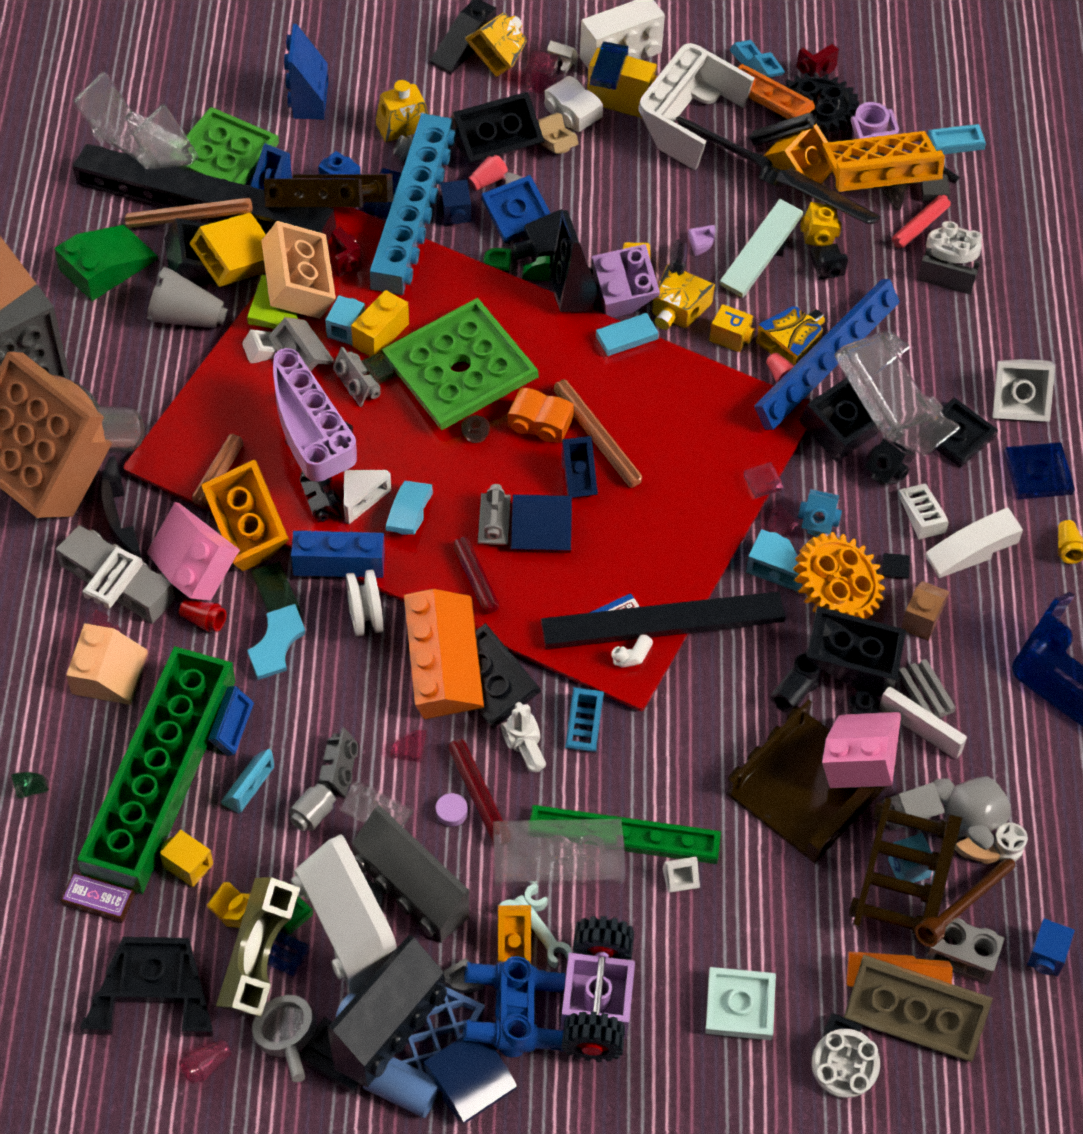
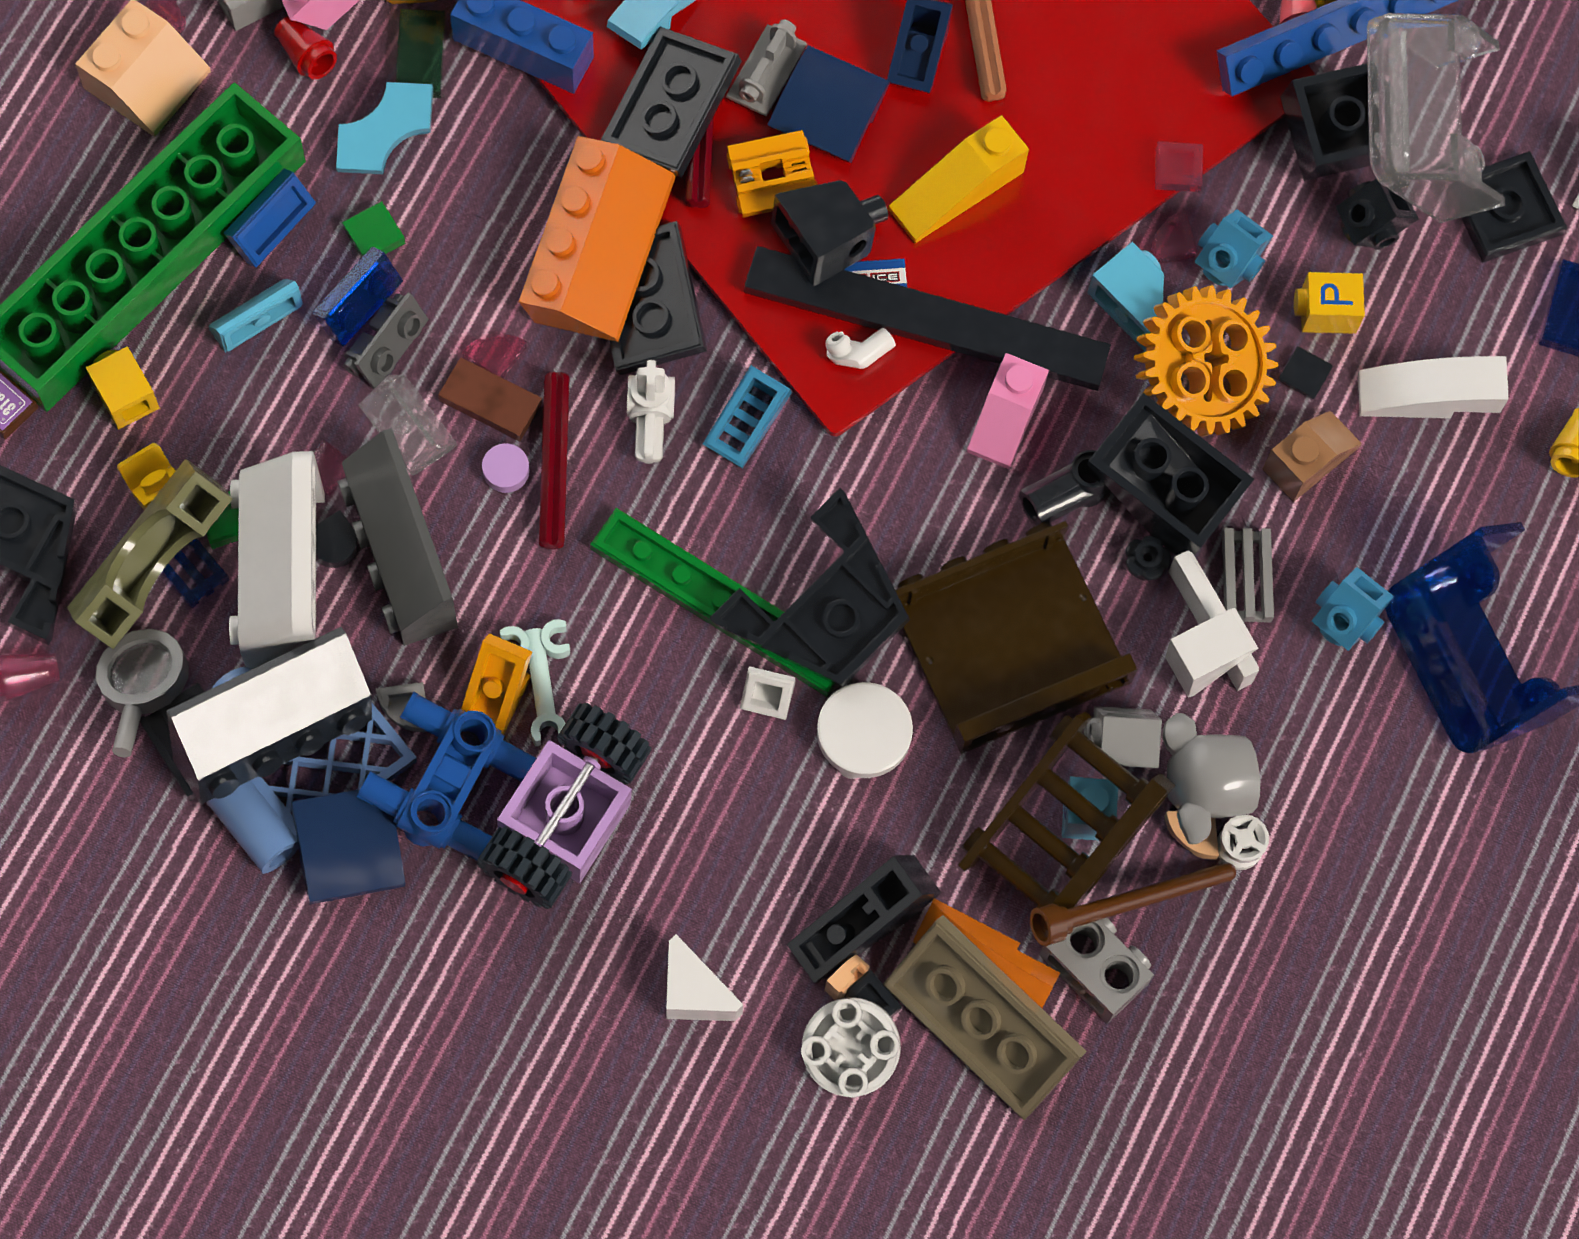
camera: 20 degrees right, 15 degrees up
light grey brick [289,784,336,831] -> none
white wheel [346,569,384,637] -> none
clear slope [493,819,625,886] -> none
light aqua plate [705,967,776,1040] -> none
bright pink slope [822,712,901,788] -> none
white slope [898,483,949,540] -> none
blue brick [1027,918,1075,976] -> none
none -> clear blue plate [312,246,403,347]
none -> green tile [342,201,406,265]
none -> copper tile [438,357,542,441]
none -> black tile [600,27,742,178]
none -> white slope [666,935,743,1021]
none -> black wing [710,488,910,687]
none -> light orange piece [726,130,817,218]
none -> black torso [770,180,888,286]
none -> black slope [786,854,942,983]
none -> white tile [817,682,913,779]
none -> light nougat tile [825,955,870,1000]
none -> yellow slope [888,115,1029,243]
none -> bright pink slope [967,353,1049,469]
none -> white slope [1165,608,1259,697]
none -> yellow brick [1294,272,1365,334]
none -> dark azure brick [1311,567,1394,651]

